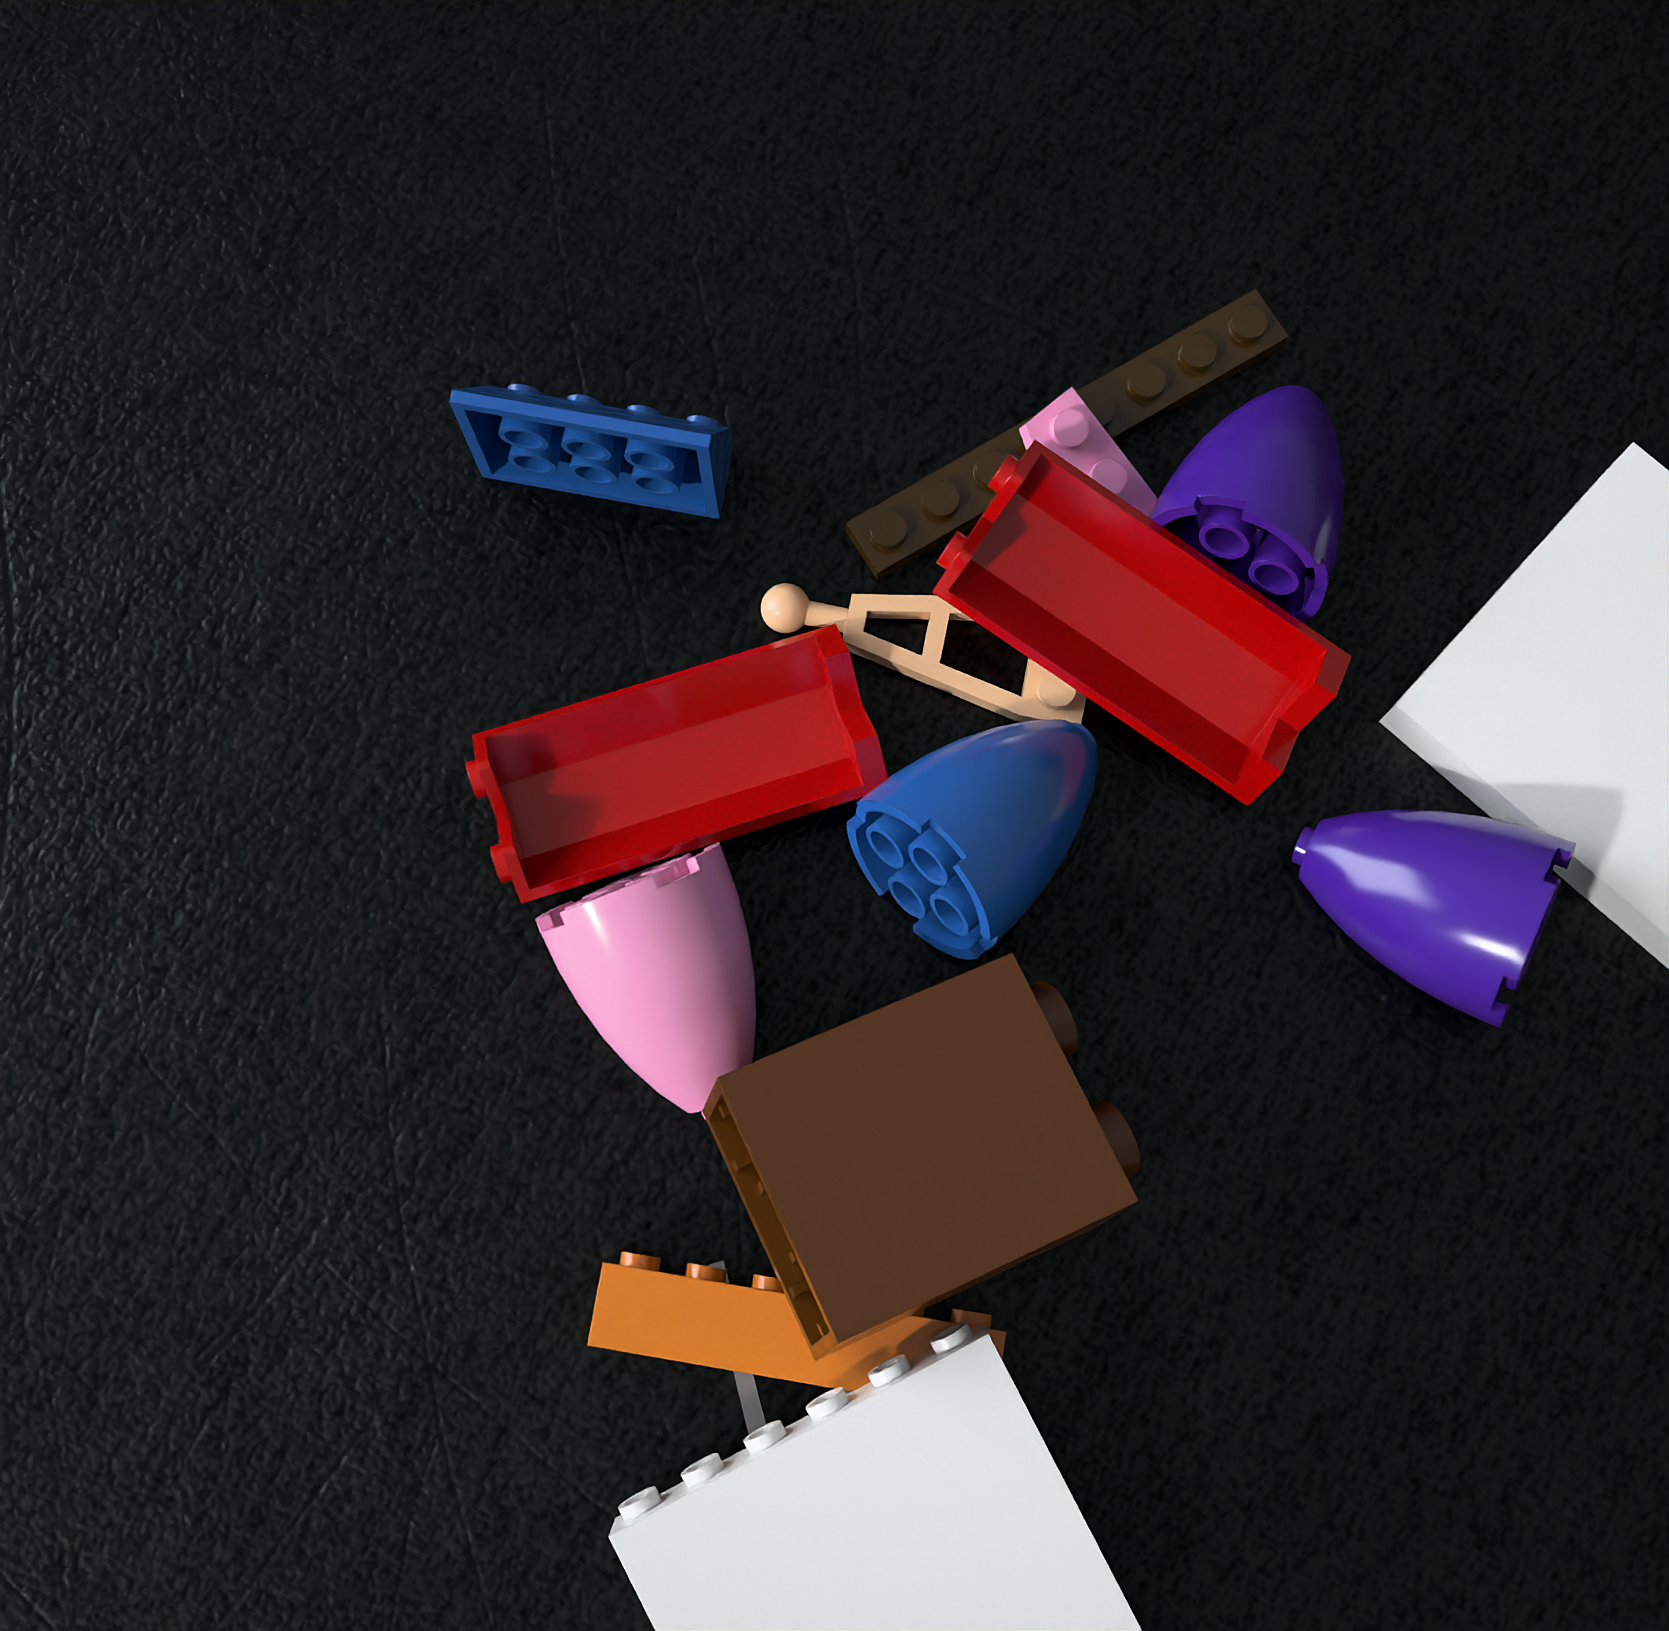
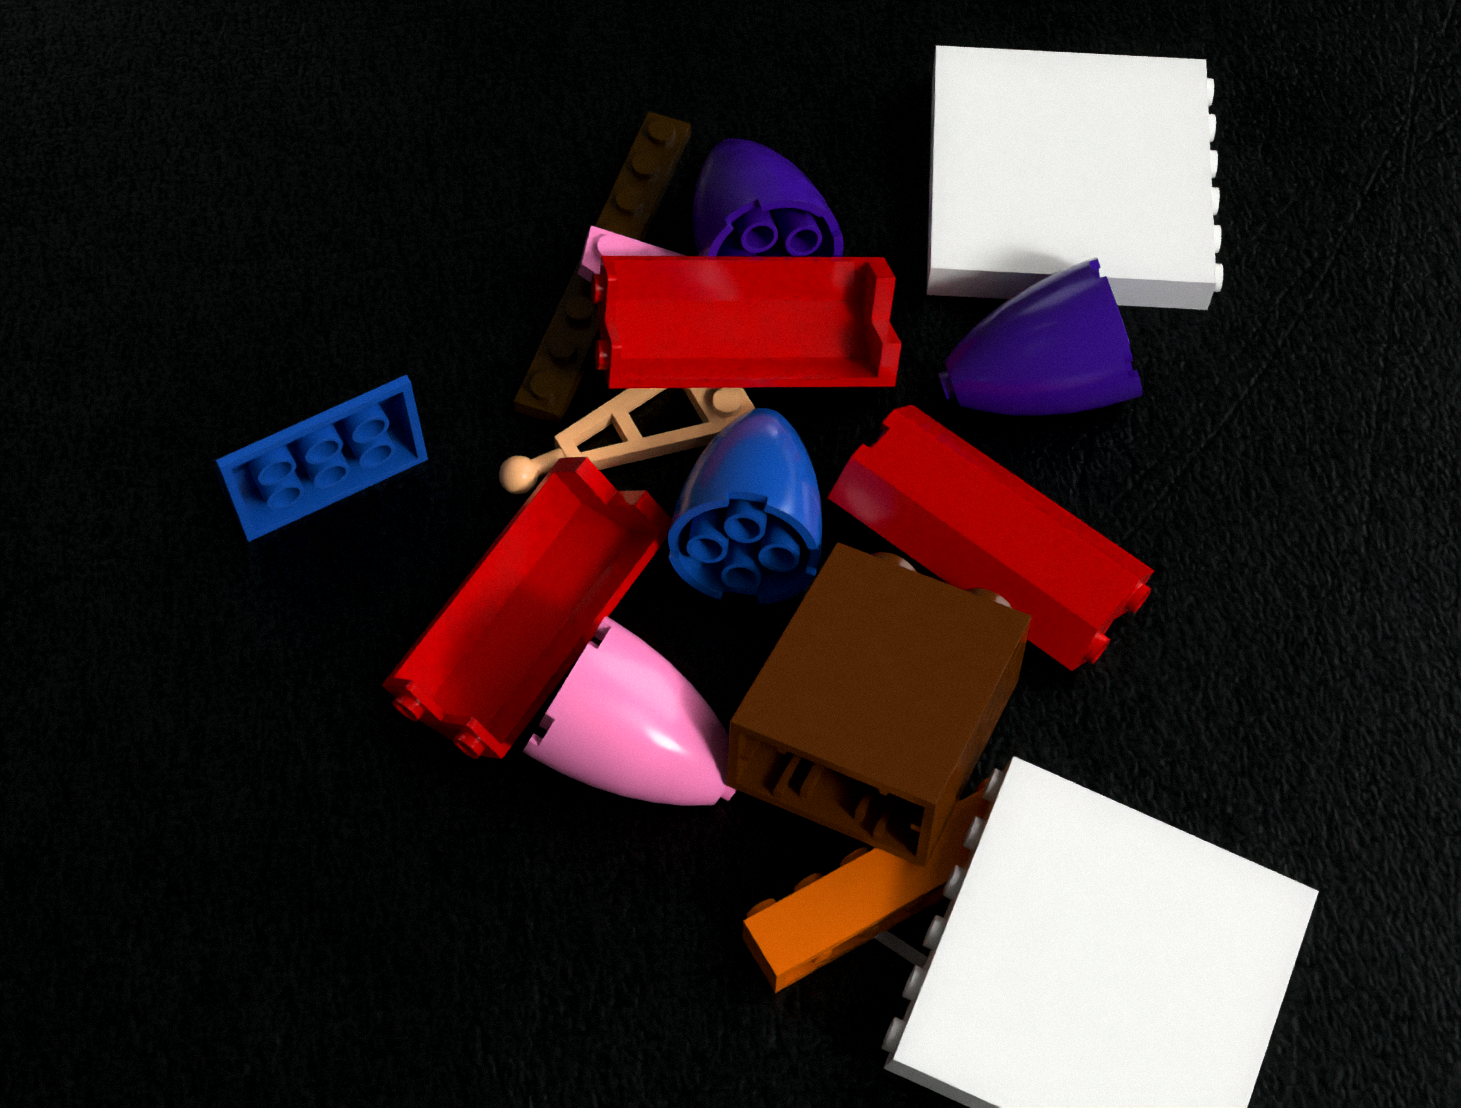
camera: 40 degrees left, 15 degrees down
none -> red panel [827,405,1154,671]

